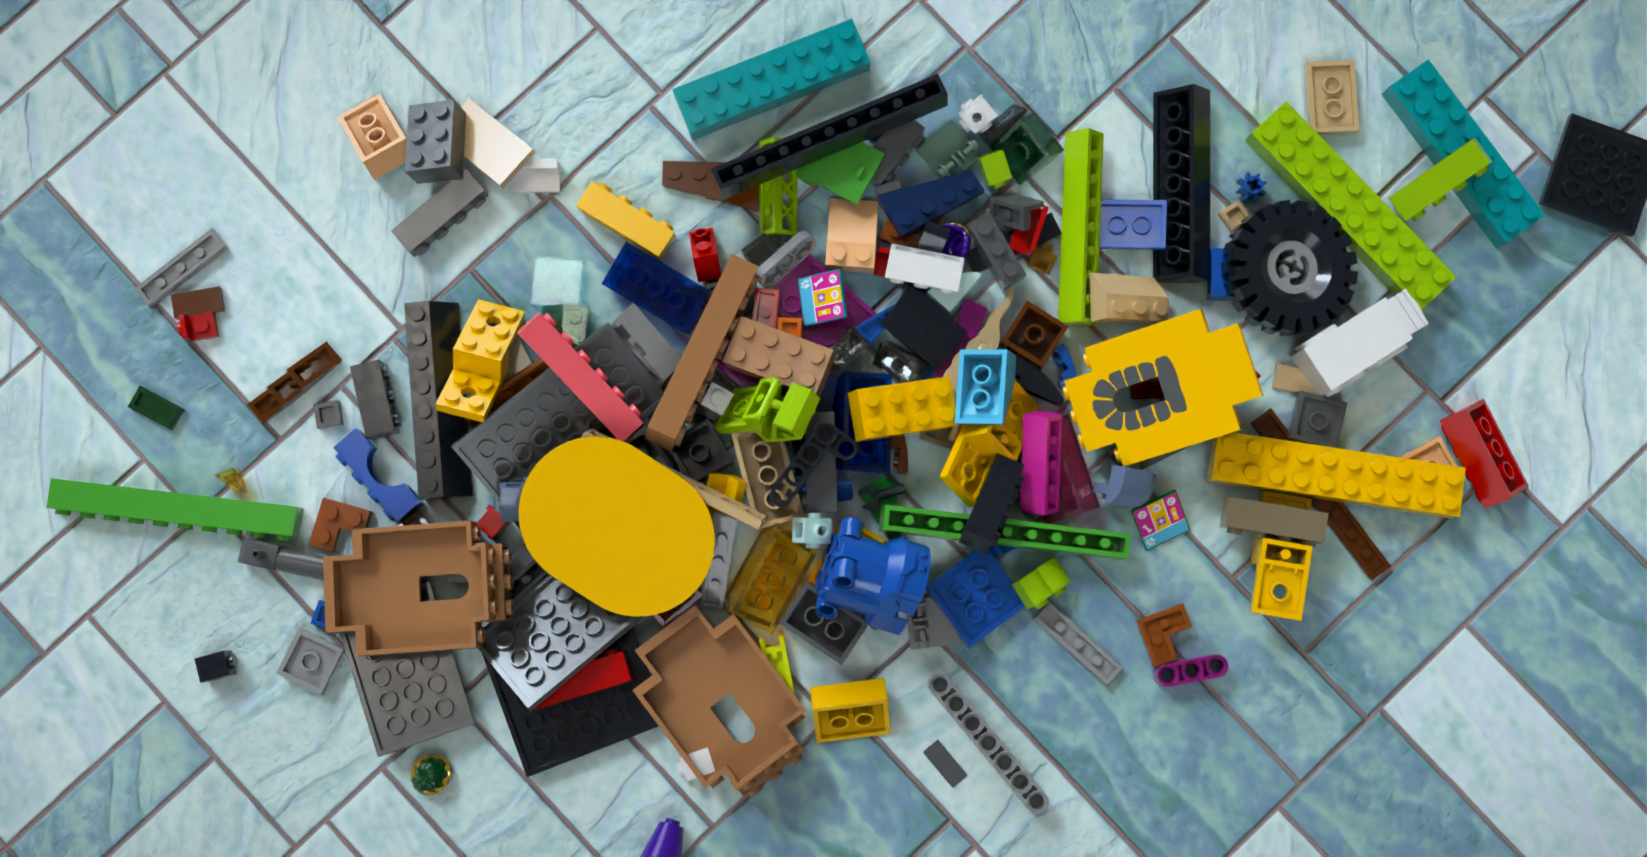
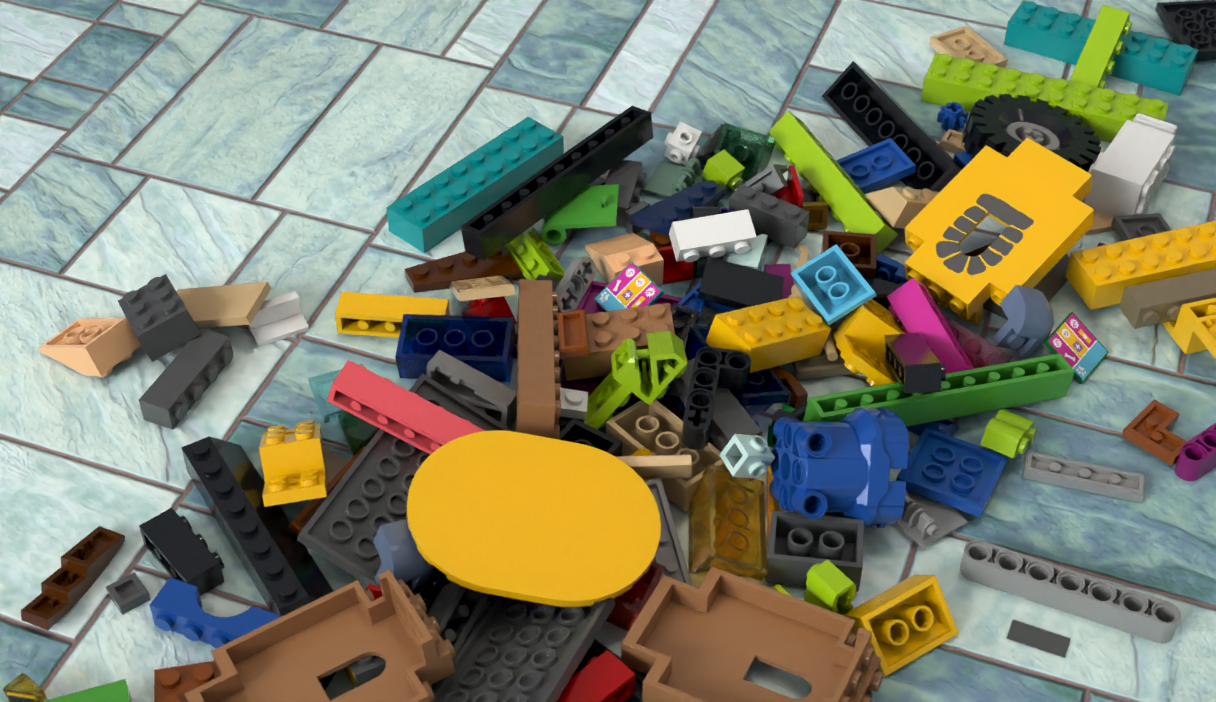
camera: 25 degrees left, 40 degrees down
none -> tan tile [451,275,515,301]
none -> dark orange tile [557,310,590,359]
none -> lime brick [804,559,856,615]

